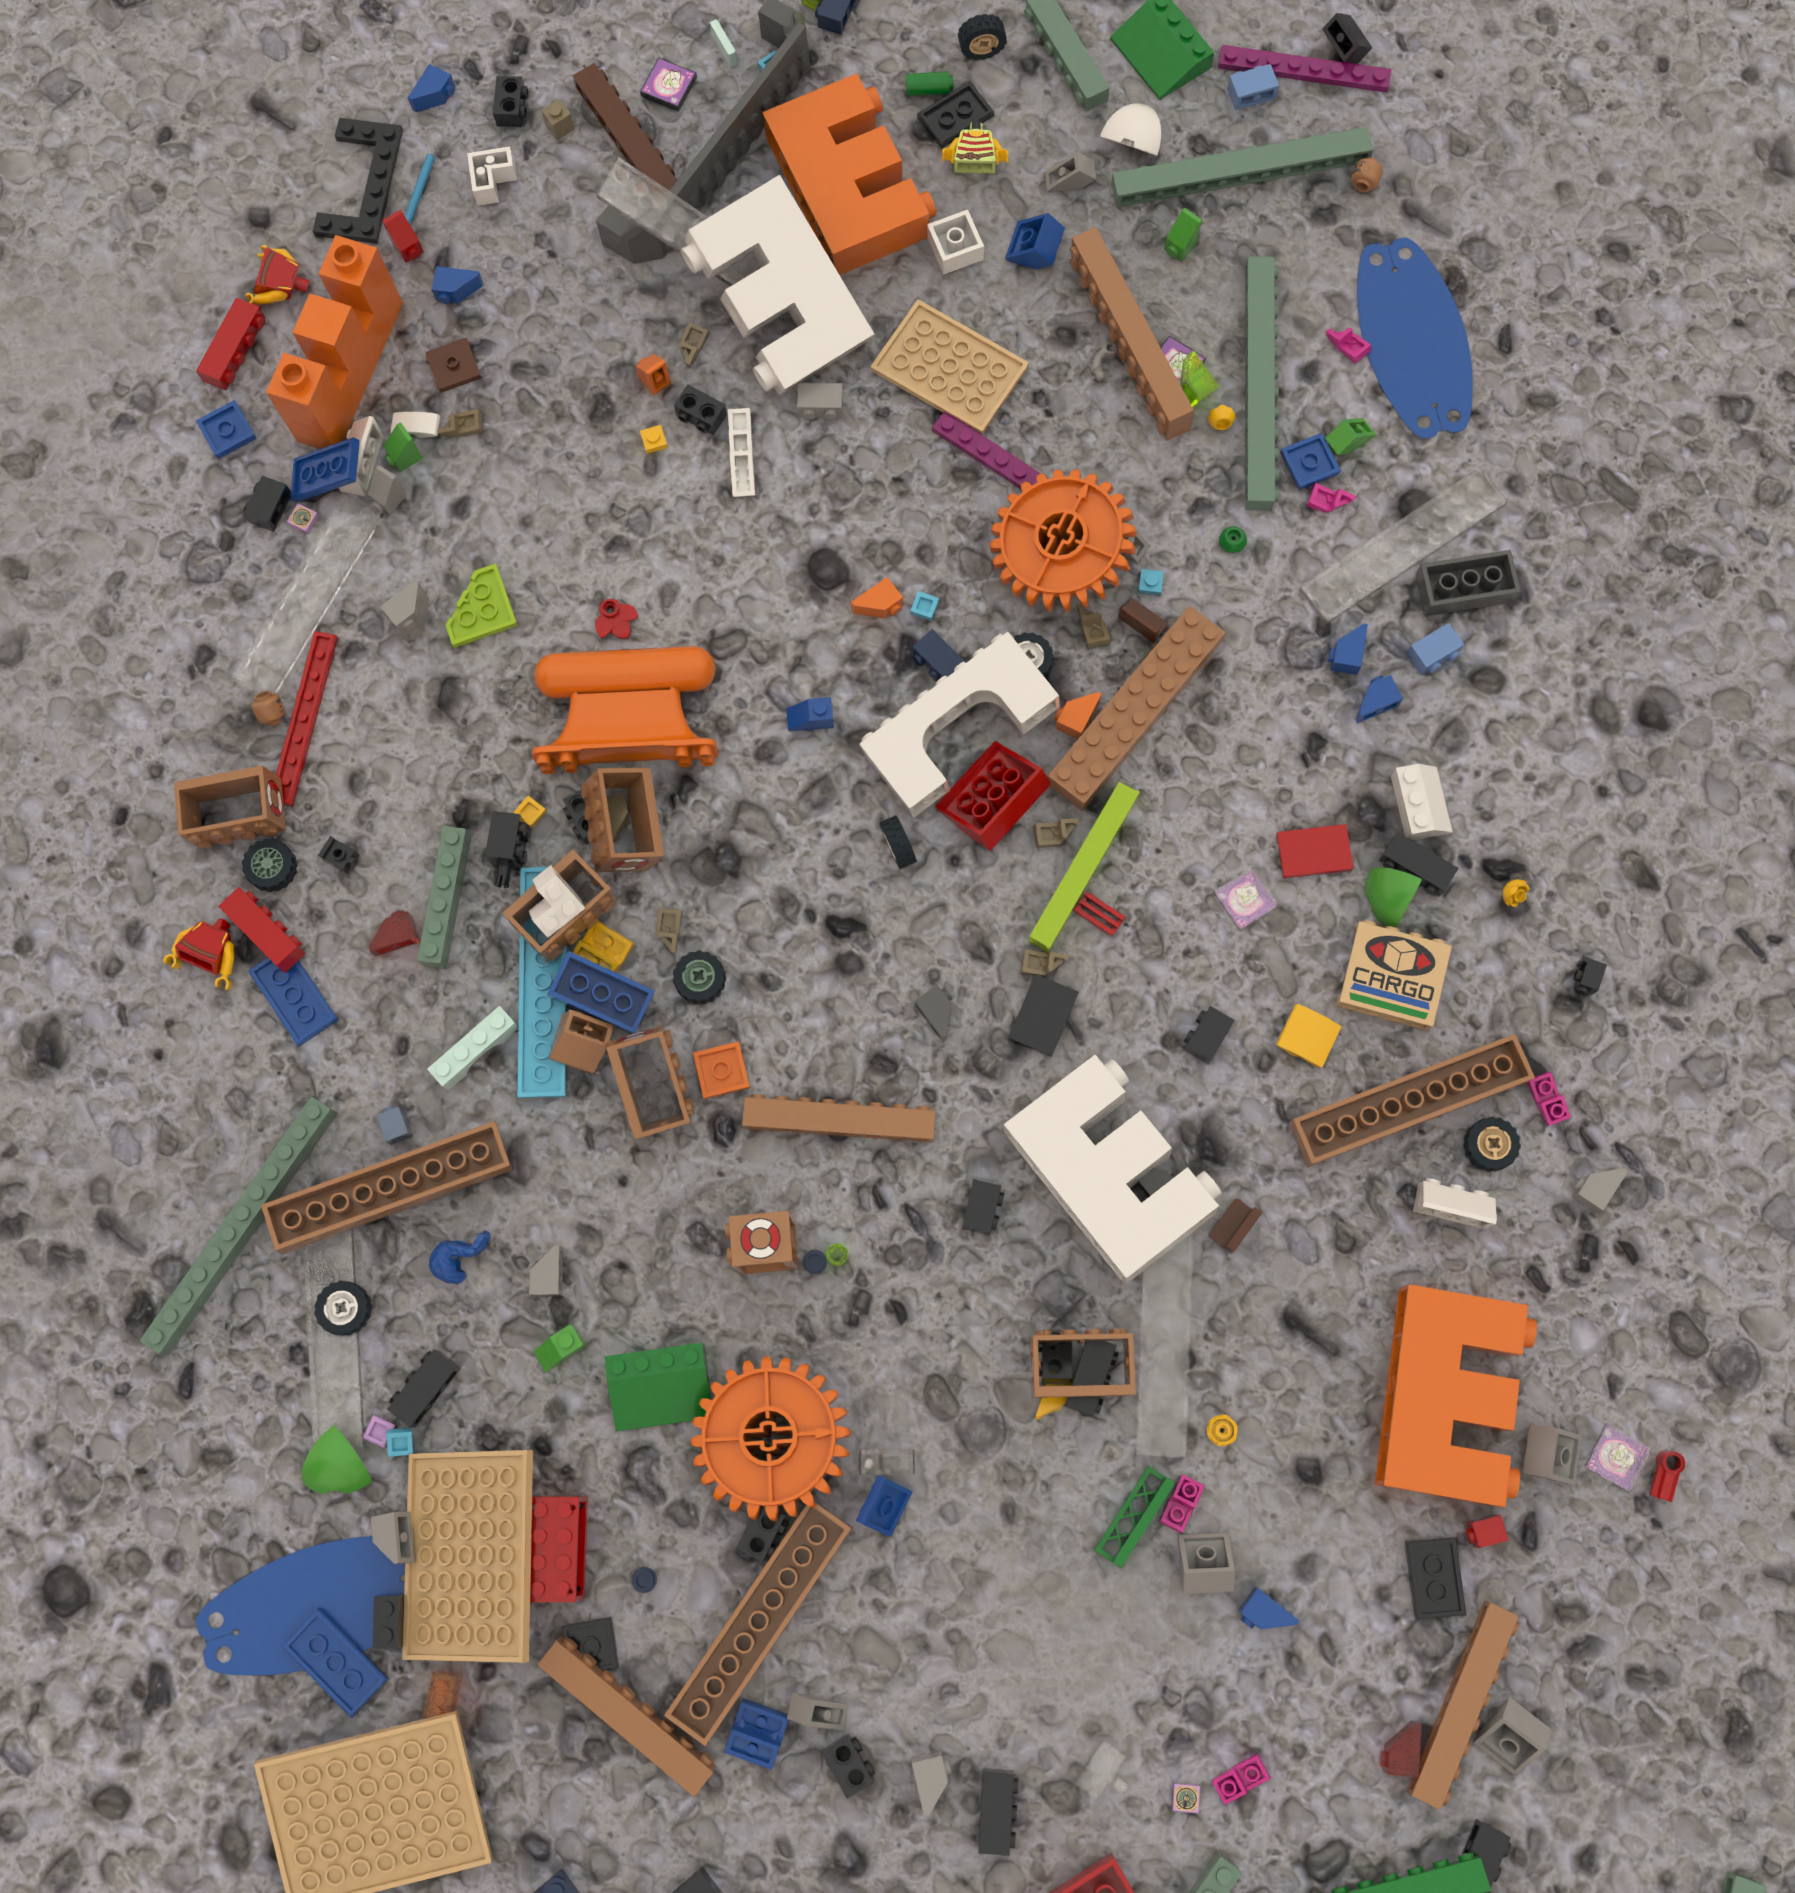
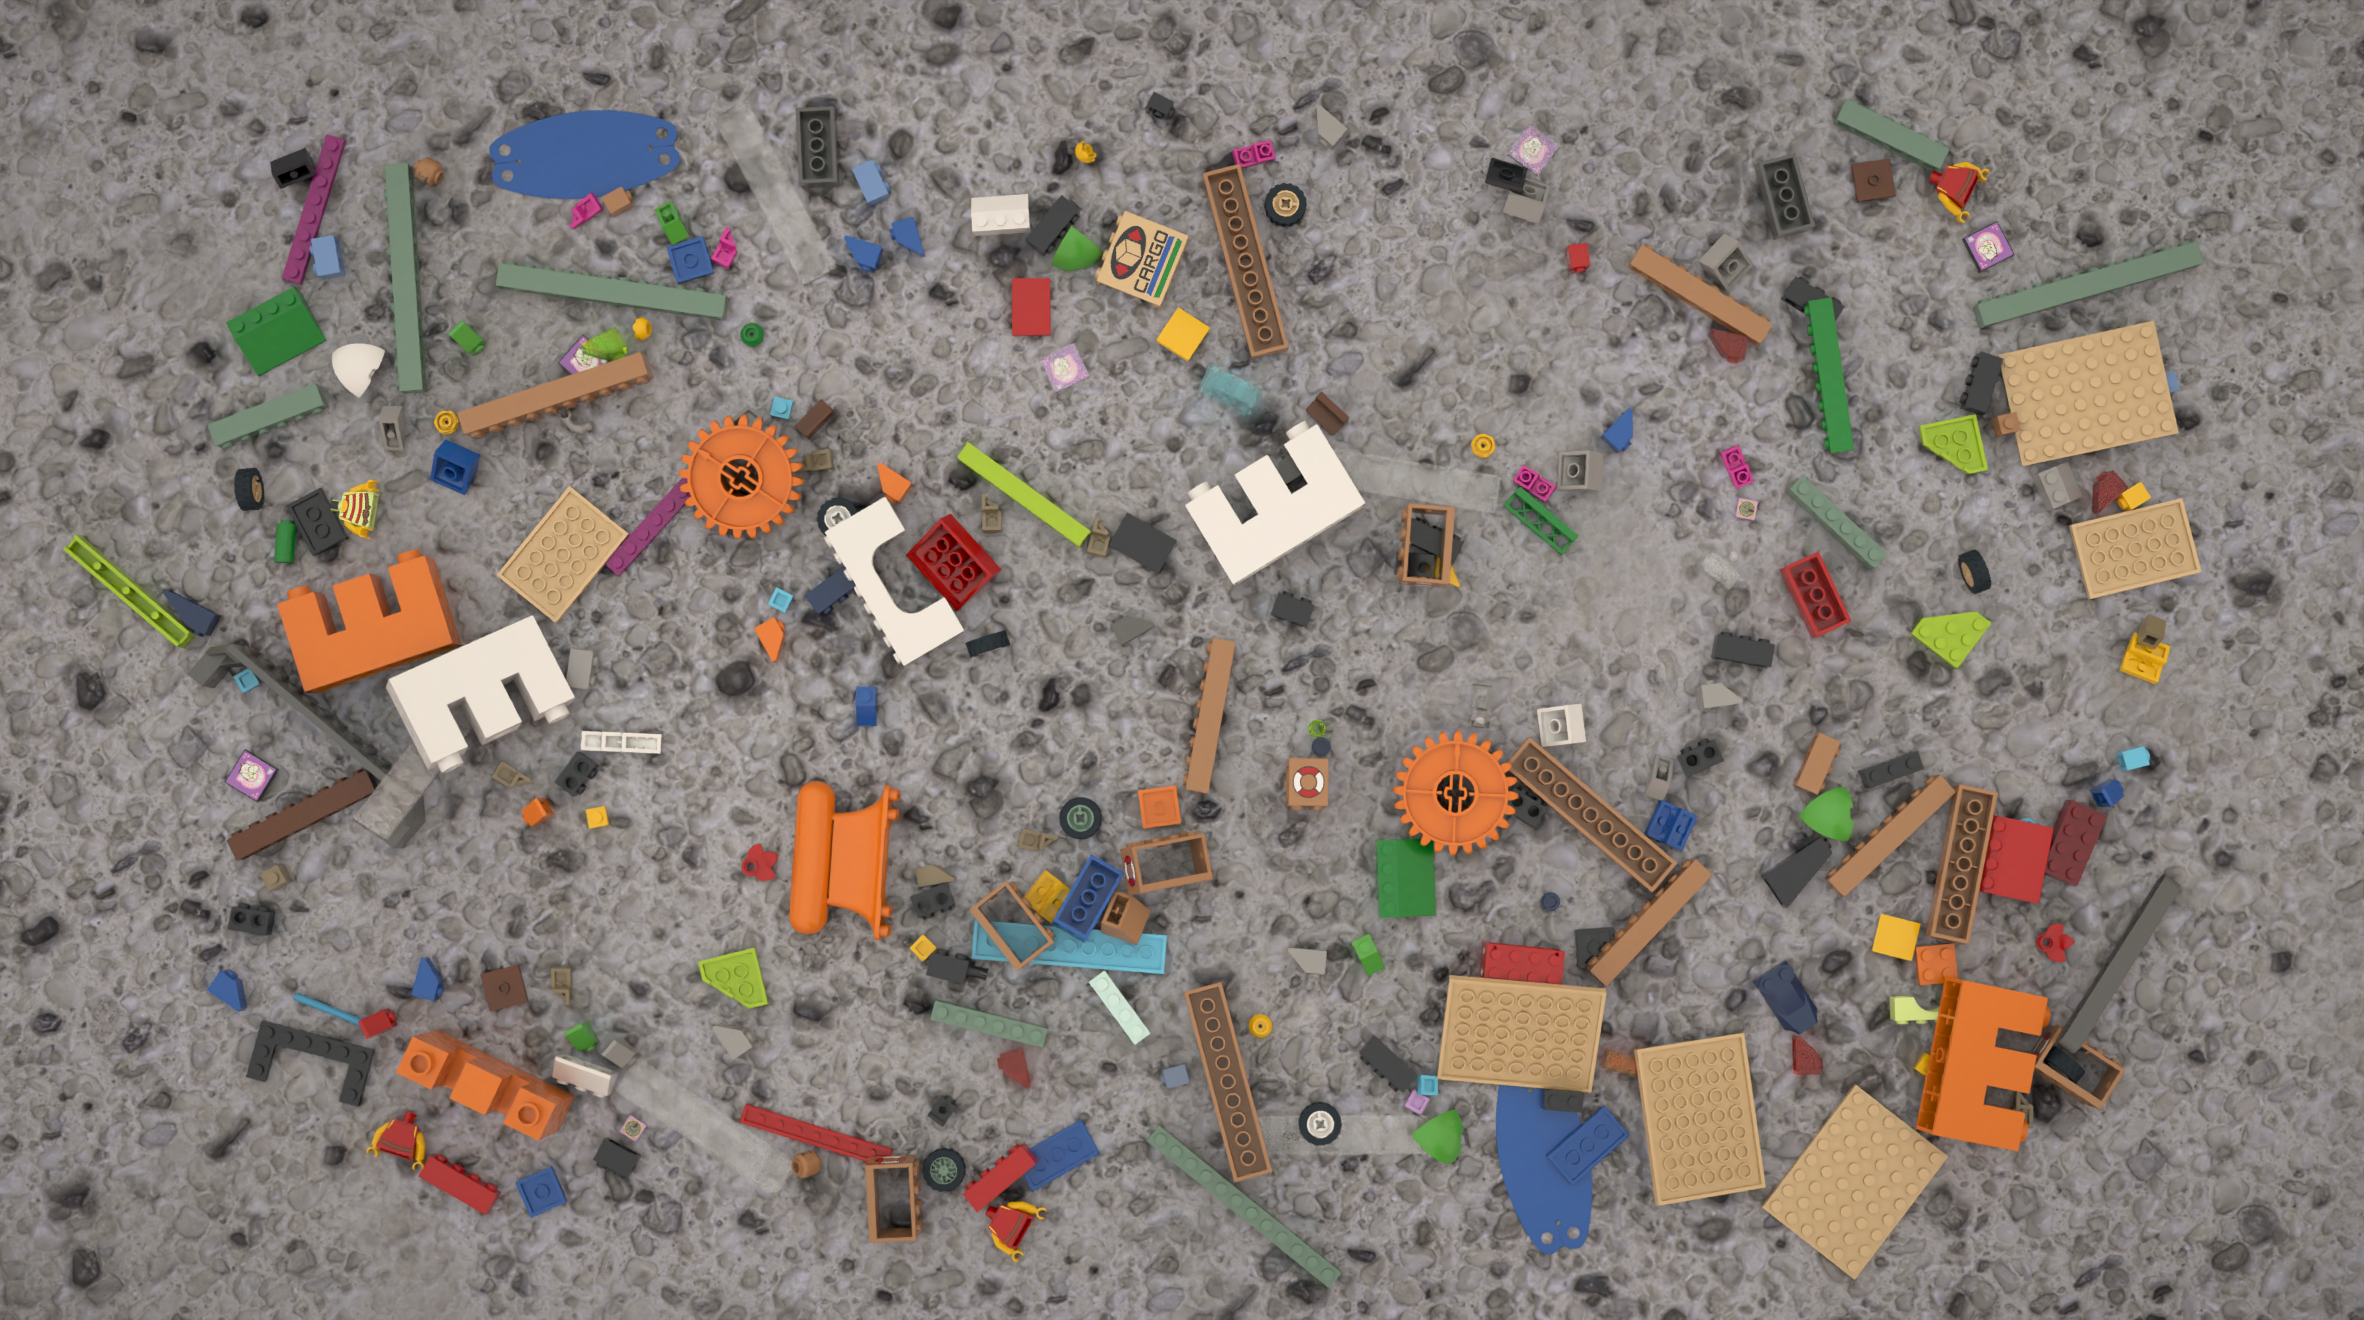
camera: 90 degrees left, 10 degrees up
blue tile [290,437,360,502] -> none
light grey slope [371,1512,415,1564] -> none
white slope [390,412,440,438] -> none
blue hair [429,1230,491,1285] -> none
white brick [467,147,517,206] -> none
white brick [529,865,585,938] -> none
medium nougat hose [581,768,664,873] -> none
light aqua tile [709,19,738,68] -> none
blue plate [856,1474,913,1537] -> none
white brick [927,210,984,275] -> none
medium nougat brick [1047,605,1226,812] -> none
red tile [1073,891,1125,937] -> none
black brick [1183,1006,1235,1064] -> none
orange brick [1374,1284,1537,1507] -> none
black tile [1404,1537,1467,1620] -> none
white slope [1413,1178,1497,1229] -> none
red piece [1649,1450,1686,1502] -> none
none -> yellow plate [434,411,459,434]
none -> medium nougat brick [602,186,634,217]
none -> clear light blue brick [1200,363,1262,415]
none -> yellow plate [1248,1014,1273,1038]
none -> black tile [1485,158,1528,194]
none -> white slope [1537,704,1586,747]
none -> dark grey brick [1754,153,1815,240]

